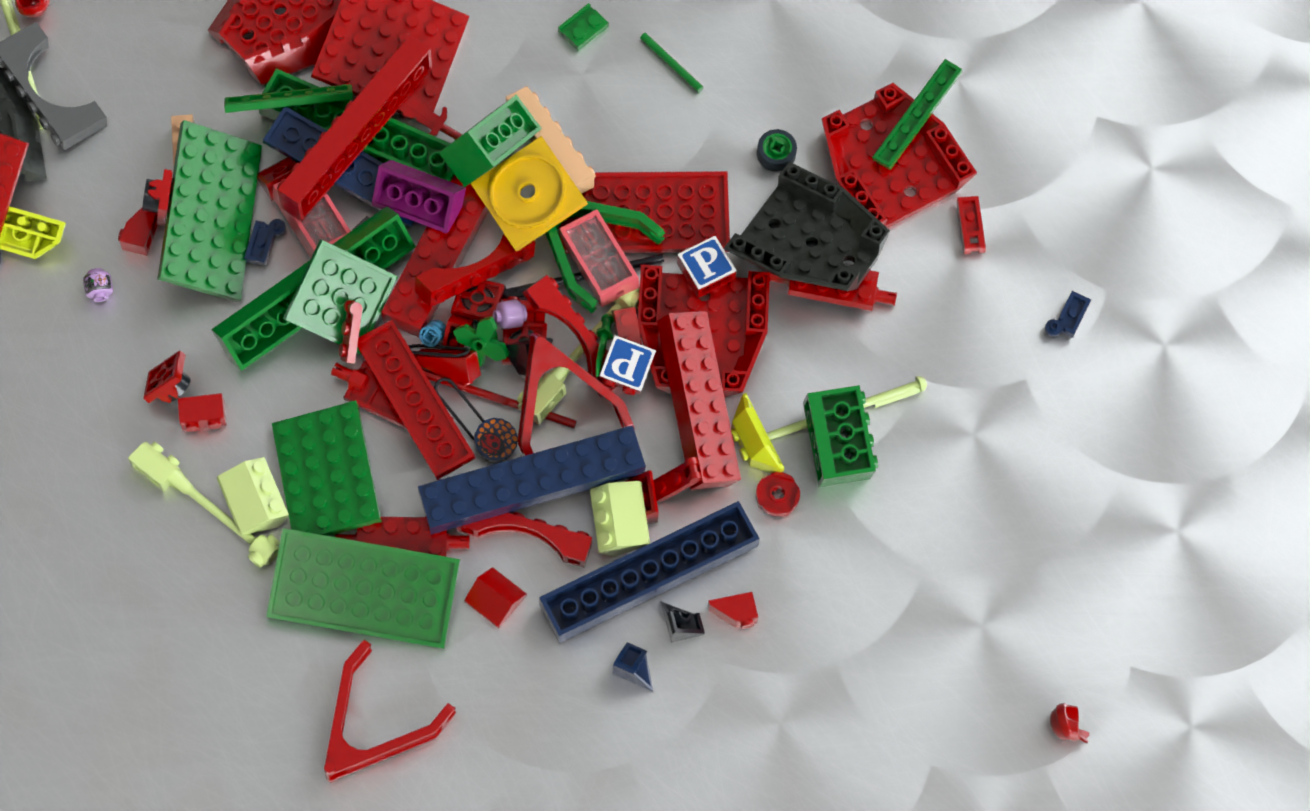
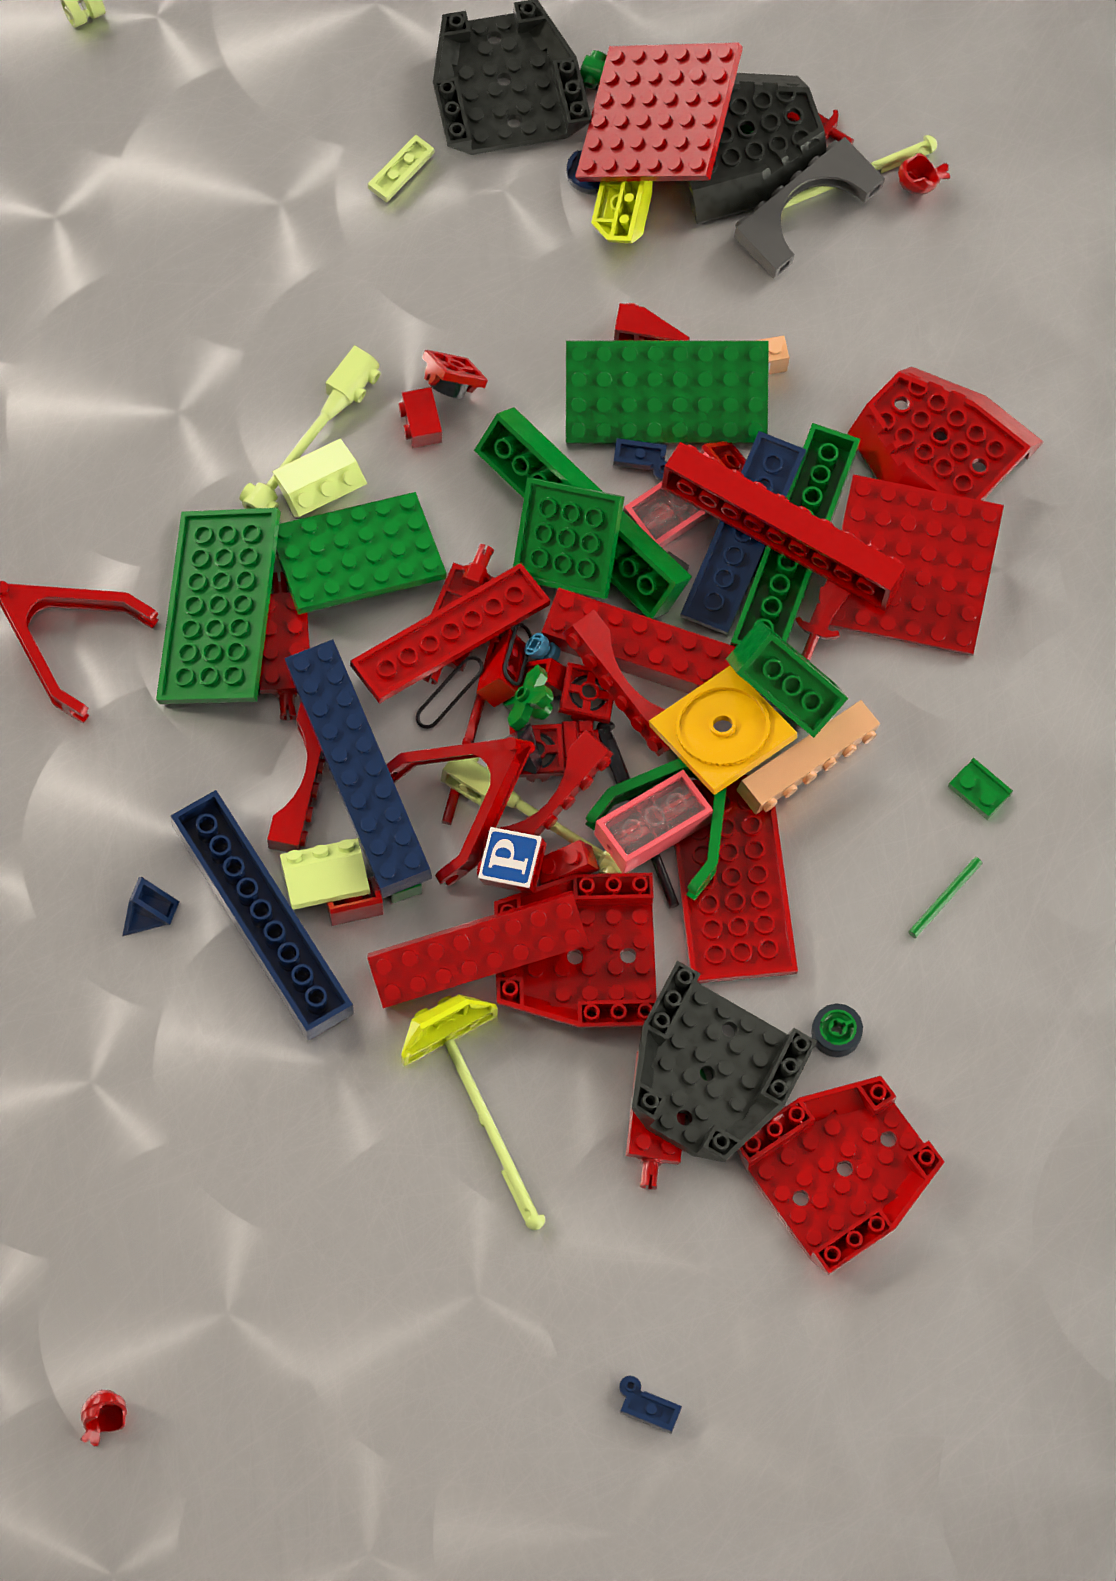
camera: 85 degrees right, 0 degrees up
lavender head [83,268,113,302] -> none
red piece [142,169,173,226] -> none
green tile [224,84,353,113] -> none
plate [339,300,362,364] -> none
magenta slope [371,160,466,233] -> none
red slope [464,567,527,629] -> none
tile [474,418,518,462] -> none
lavender head [493,300,527,329] -> none
green sword [596,314,614,377] -> none
red plate [654,457,702,502] -> none
black slope [660,601,705,643] -> none
piece [677,236,736,298] -> none
red slope [708,592,758,629] -> none
red plate [756,472,800,516] -> none
green brick [803,385,878,487] -> none
green tile [872,59,963,170] -> none
red plate [956,196,986,254] -> none

